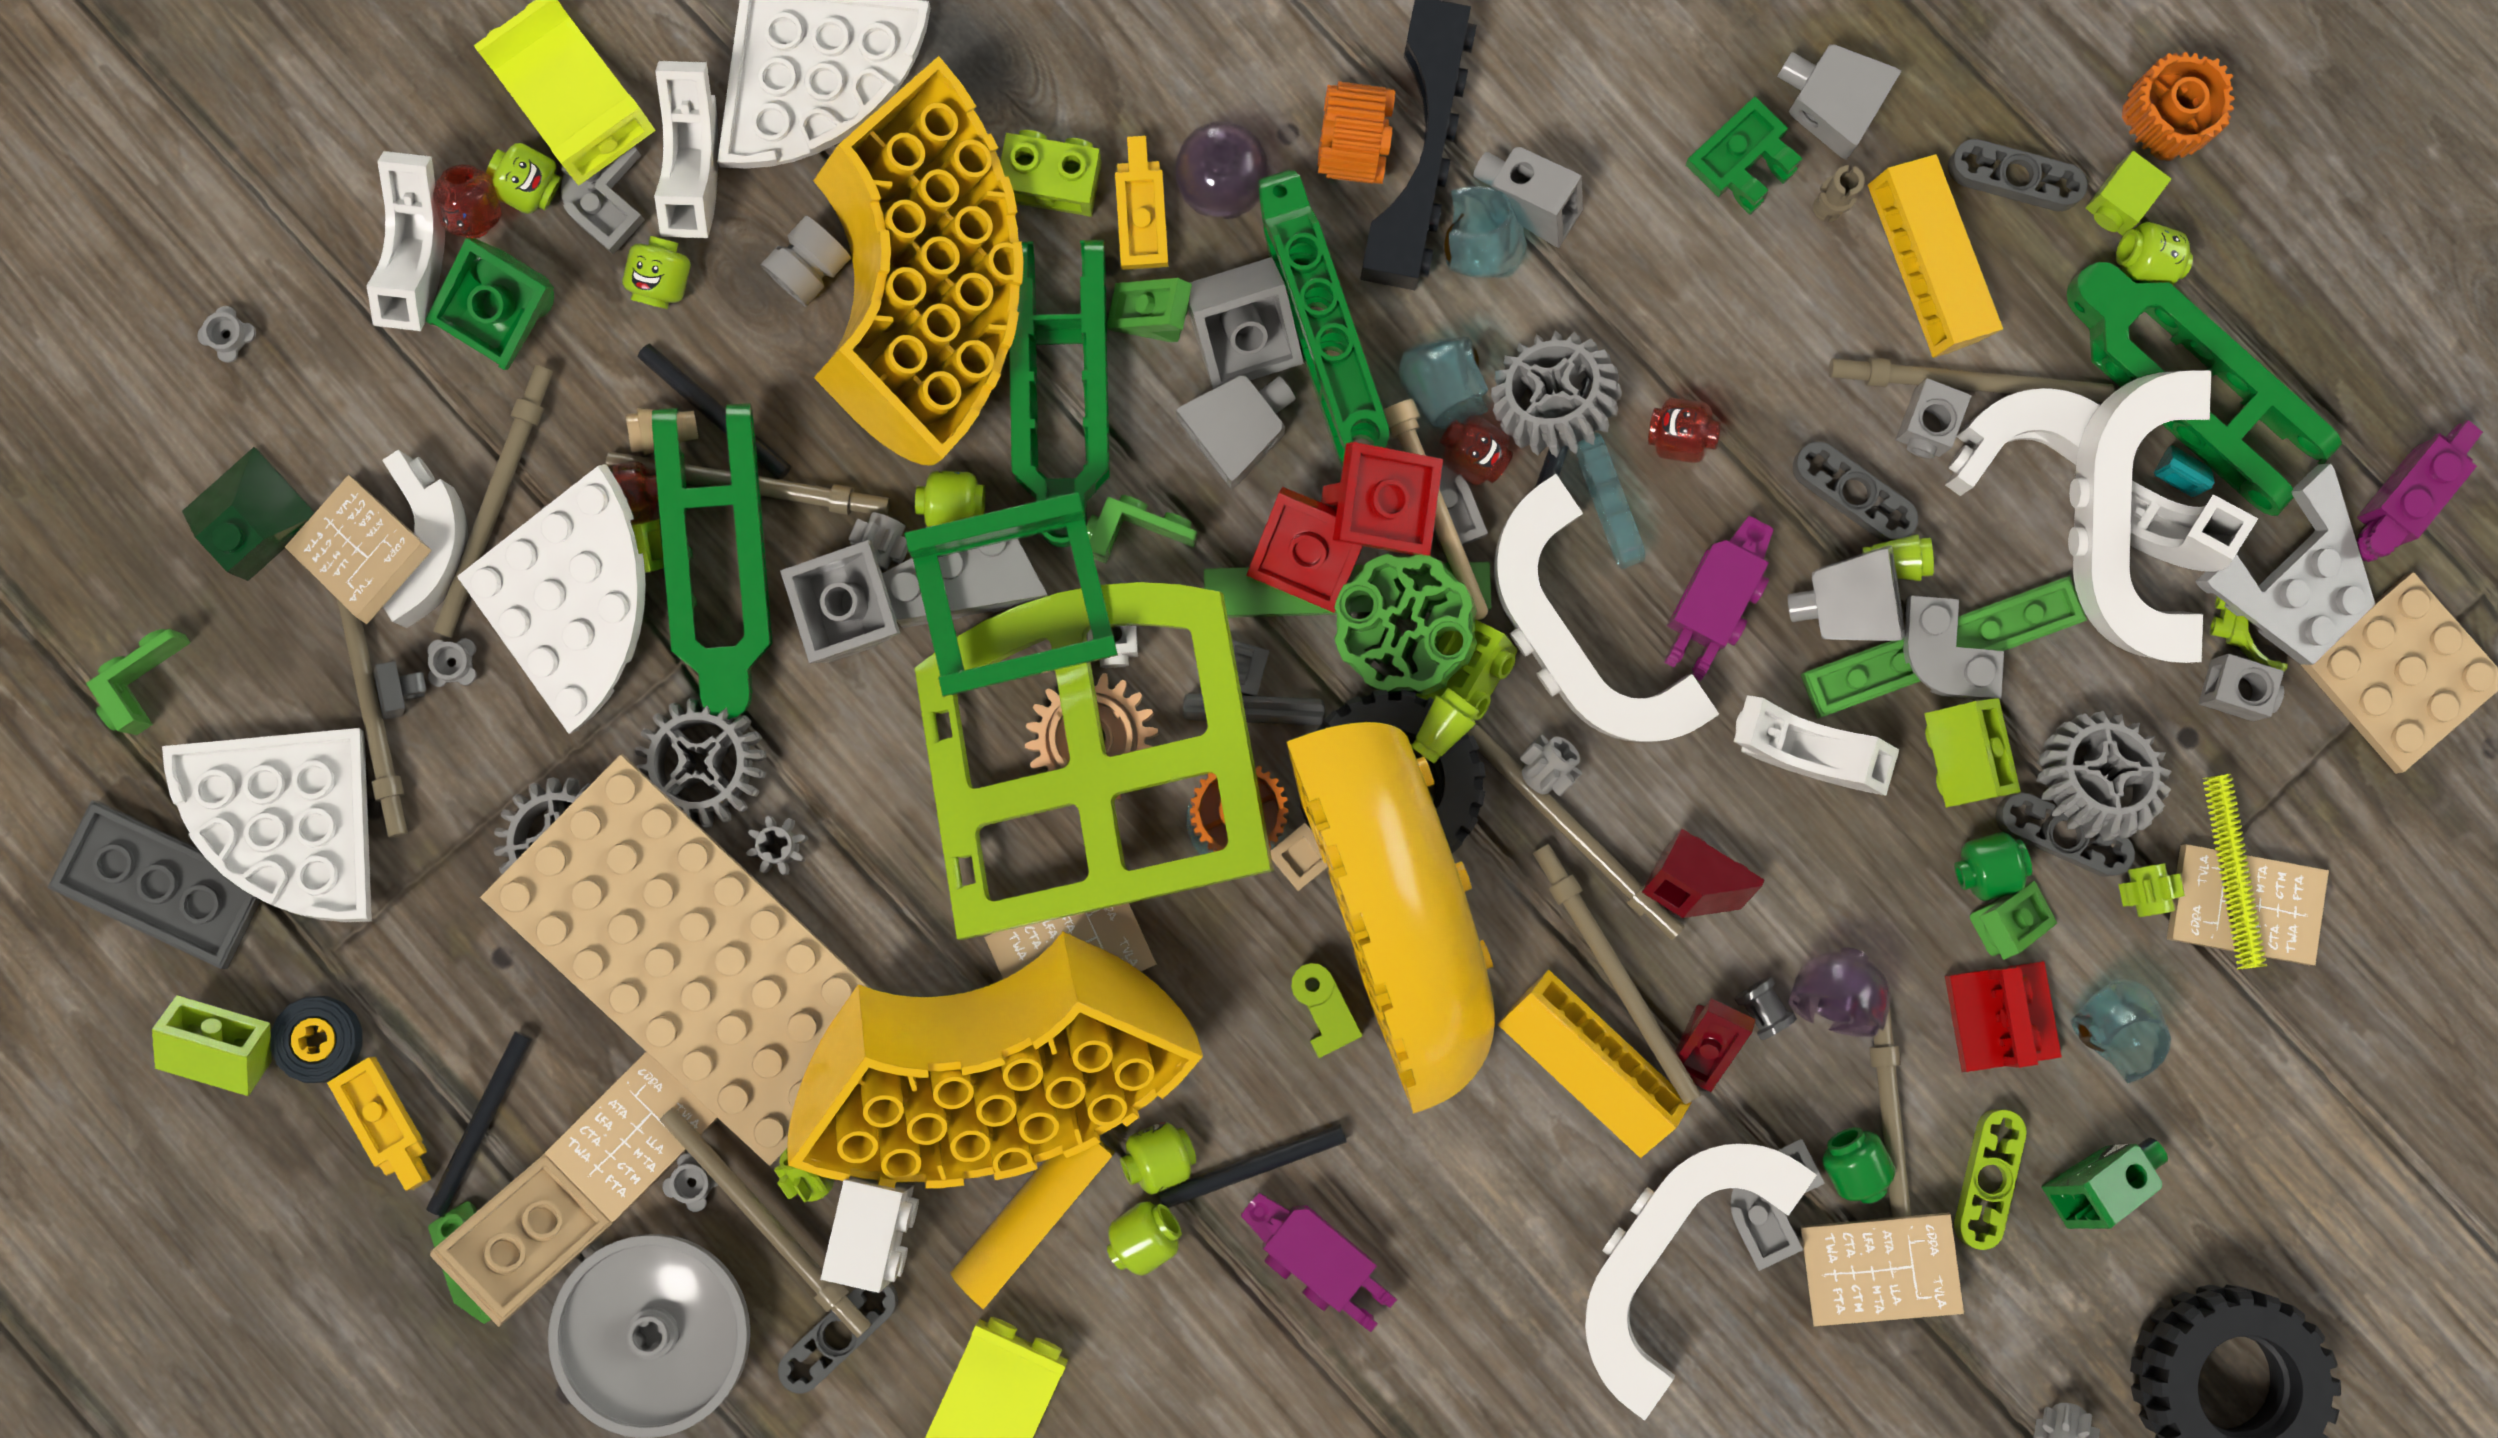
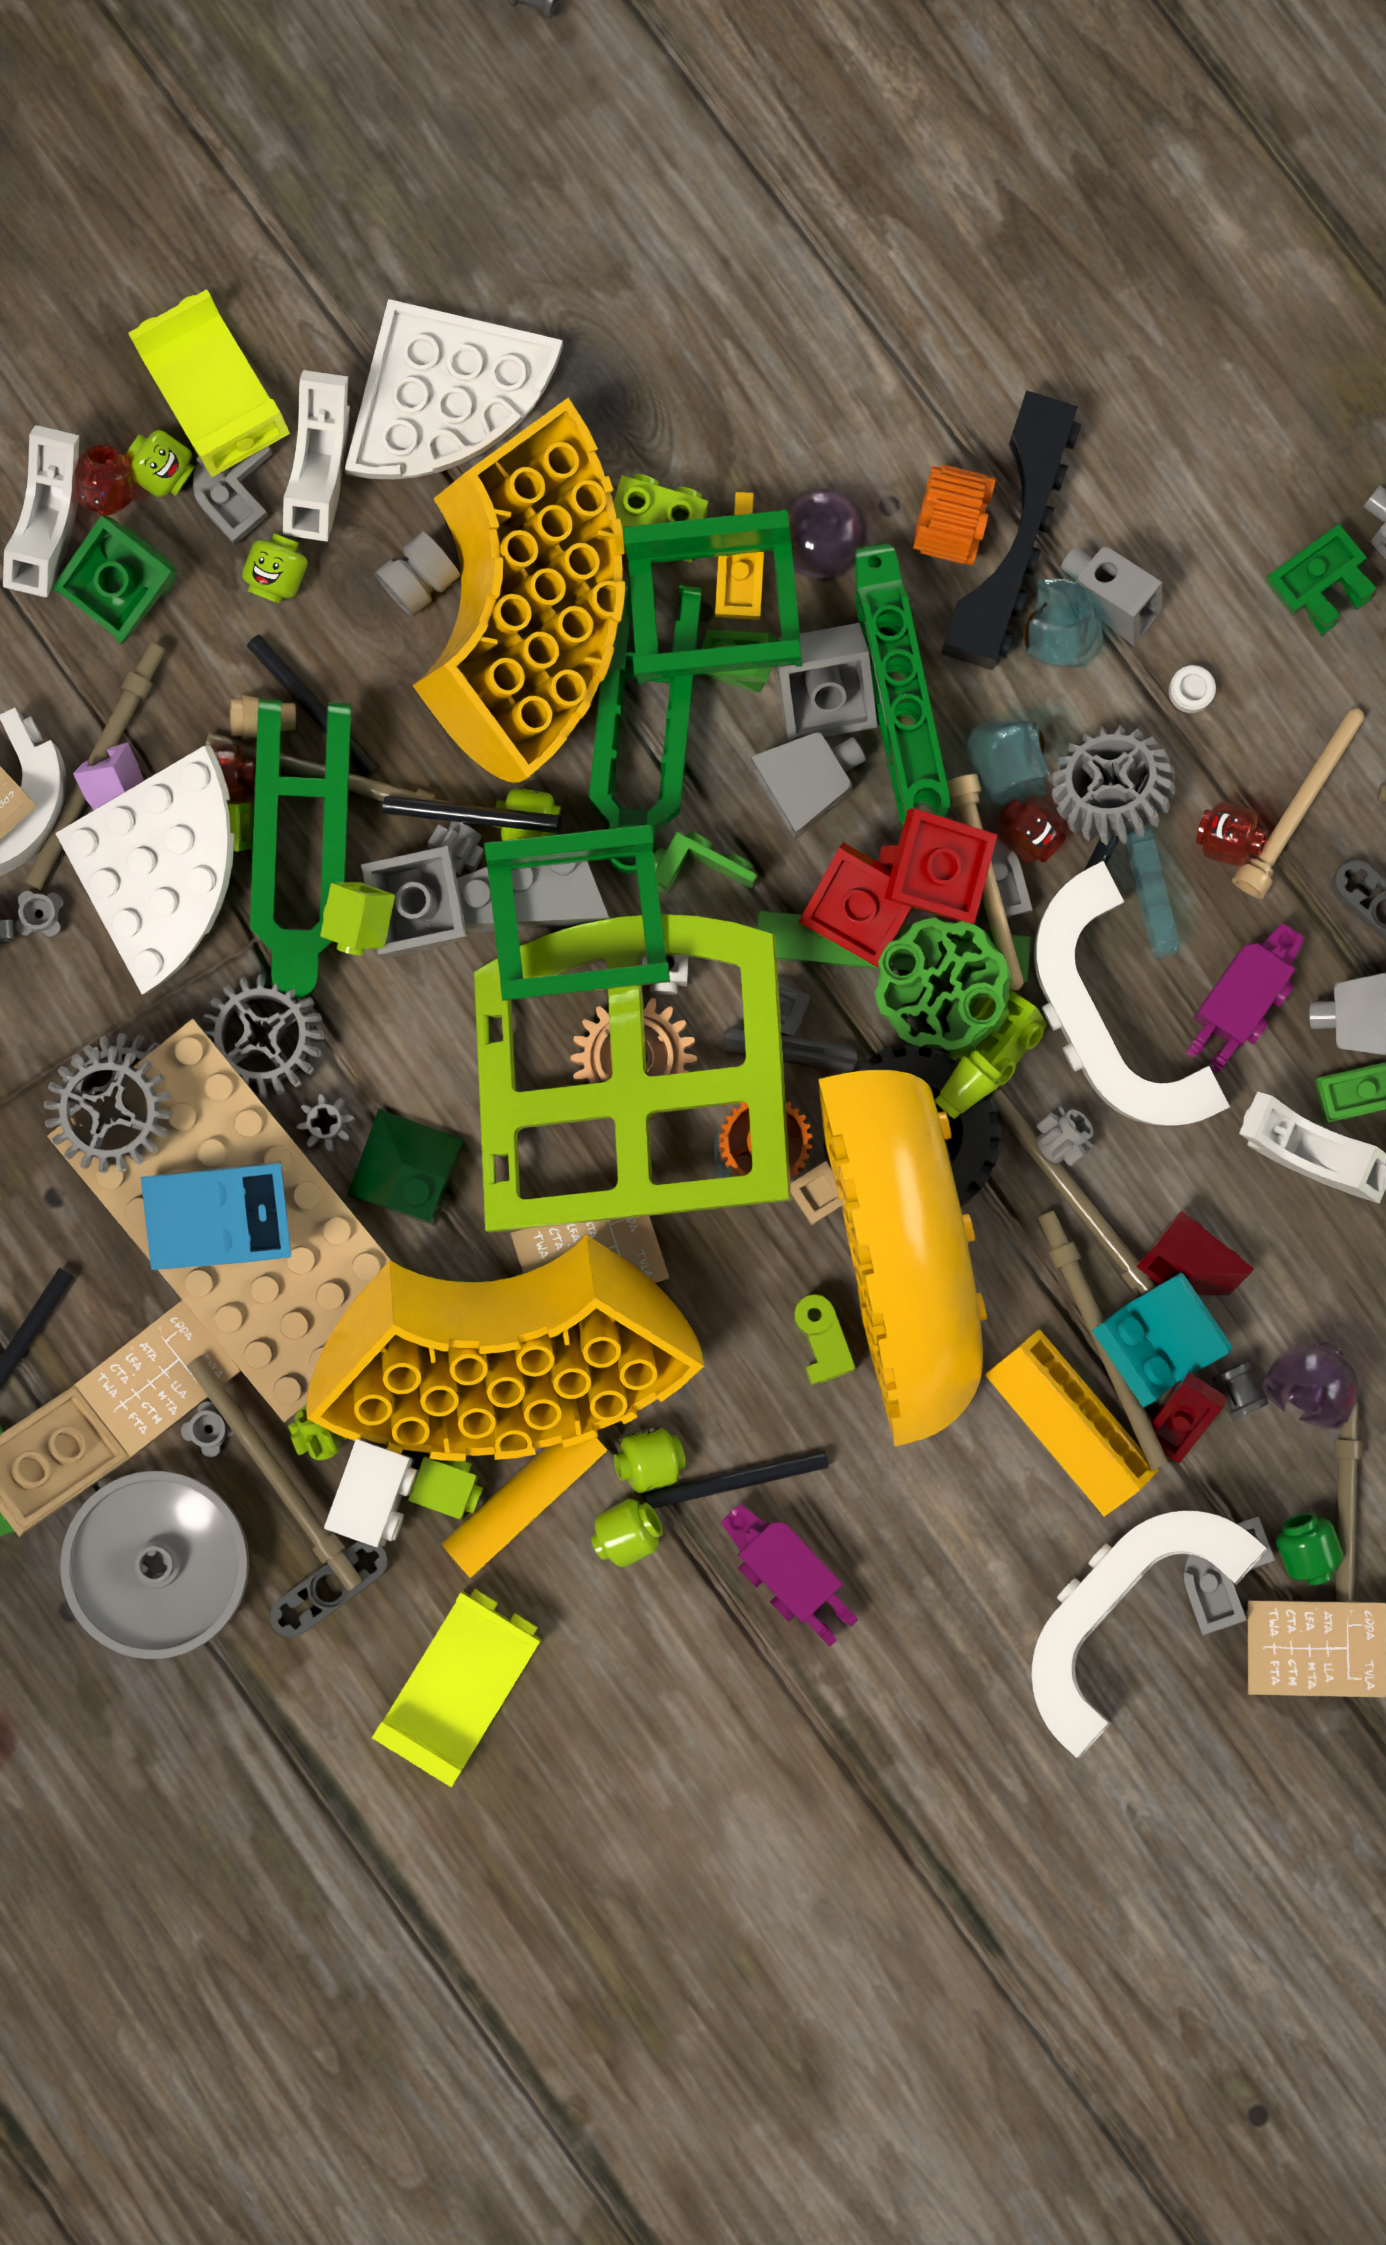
camera: 10 degrees right, 0 degrees up
none -> light grey gear [44,1046,173,1173]
none -> lavender brick [73,743,144,810]
none -> dark azure slope [141,1161,292,1270]
none -> lime brick [320,882,395,955]
none -> dark green slope [347,1109,465,1226]
none -> black bar [383,796,562,834]
none -> lime brick [408,1457,483,1520]
none -> green piece [623,510,803,685]
none -> teal bracket [1091,1273,1232,1408]
none -> white tile [1169,665,1216,713]
none -> tan piece [1232,708,1364,899]

